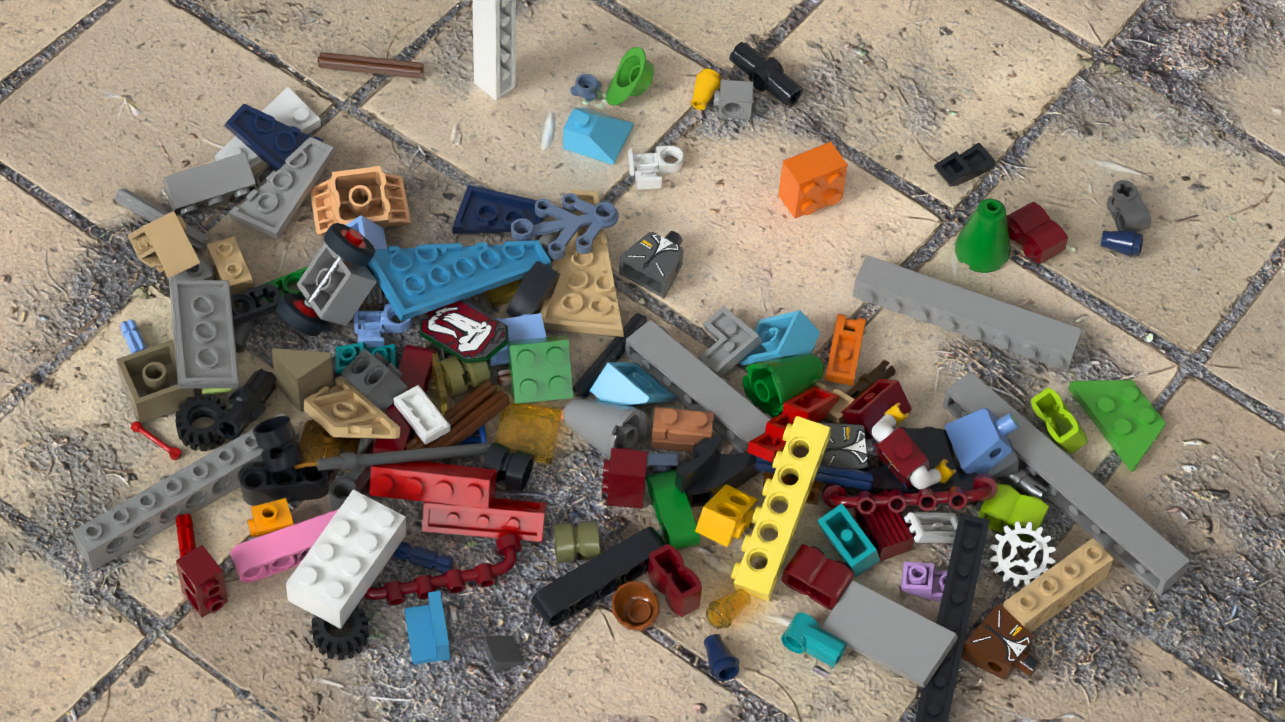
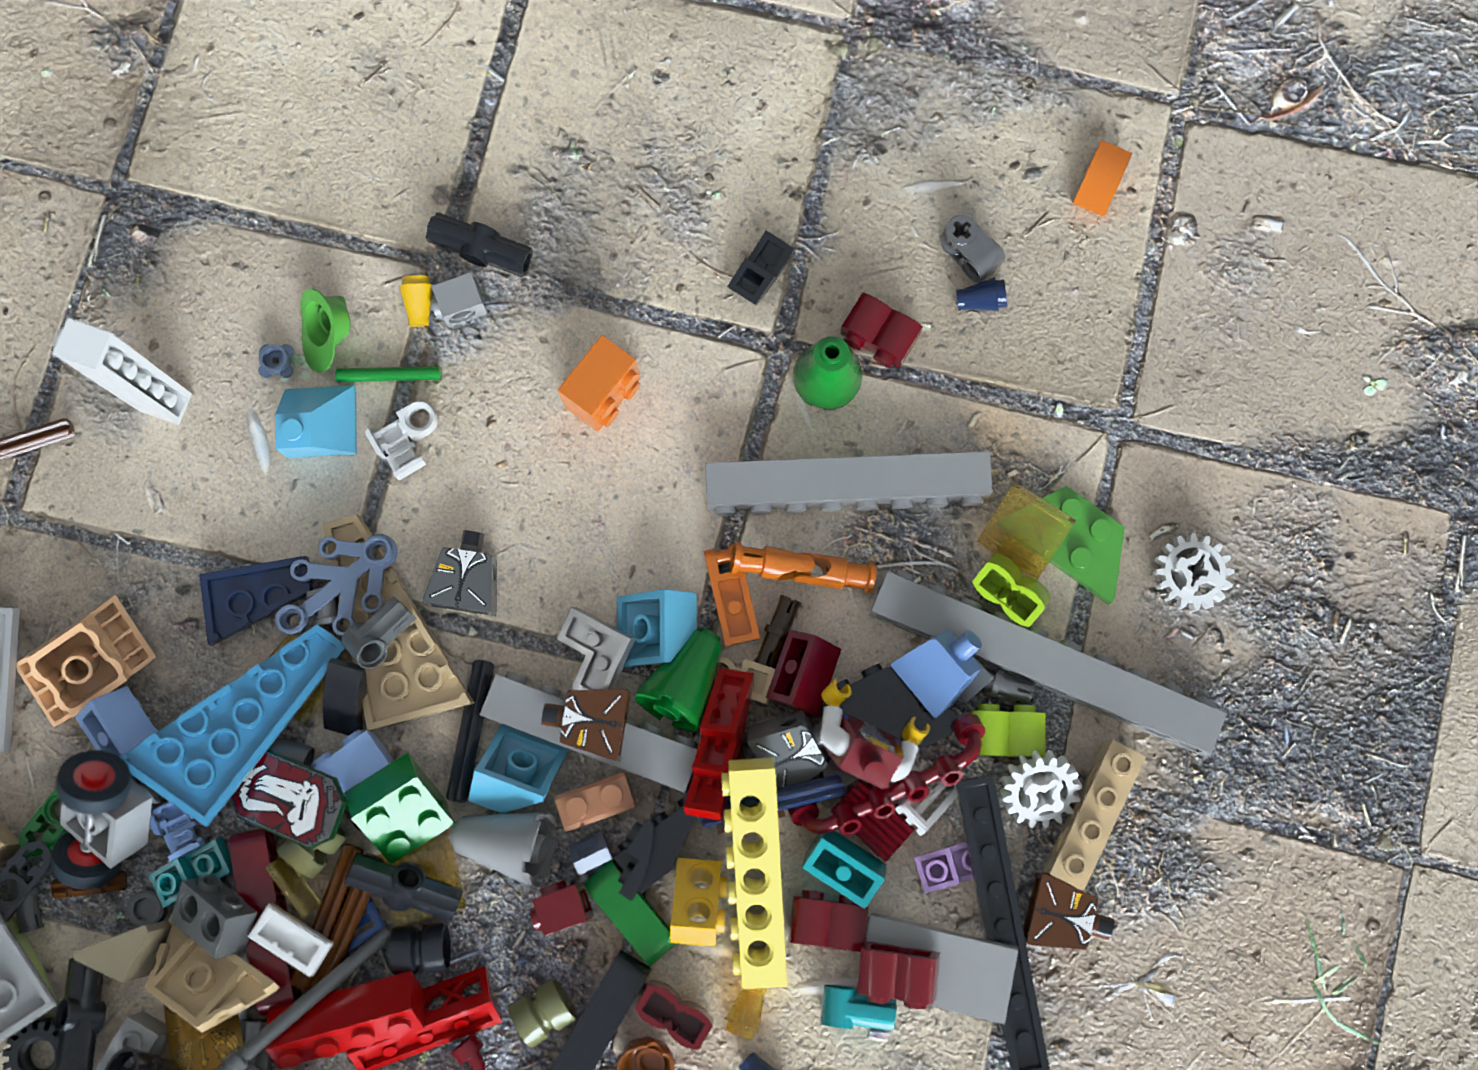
camera: 20 degrees left, 25 degrees up
none -> reddish brown axle [51,871,128,899]
none -> green bar [335,366,442,383]
none -> dark grey piece [342,596,417,669]
none -> black piece [344,852,463,921]
none -> reddish brown torso [541,689,631,762]
none -> orange piece [730,541,877,594]
none -> dark red brick [857,942,940,1010]
none -> clear yellow tile [977,482,1076,580]
none -> orange slope [1072,140,1133,217]
none -> white gear [1152,533,1234,612]

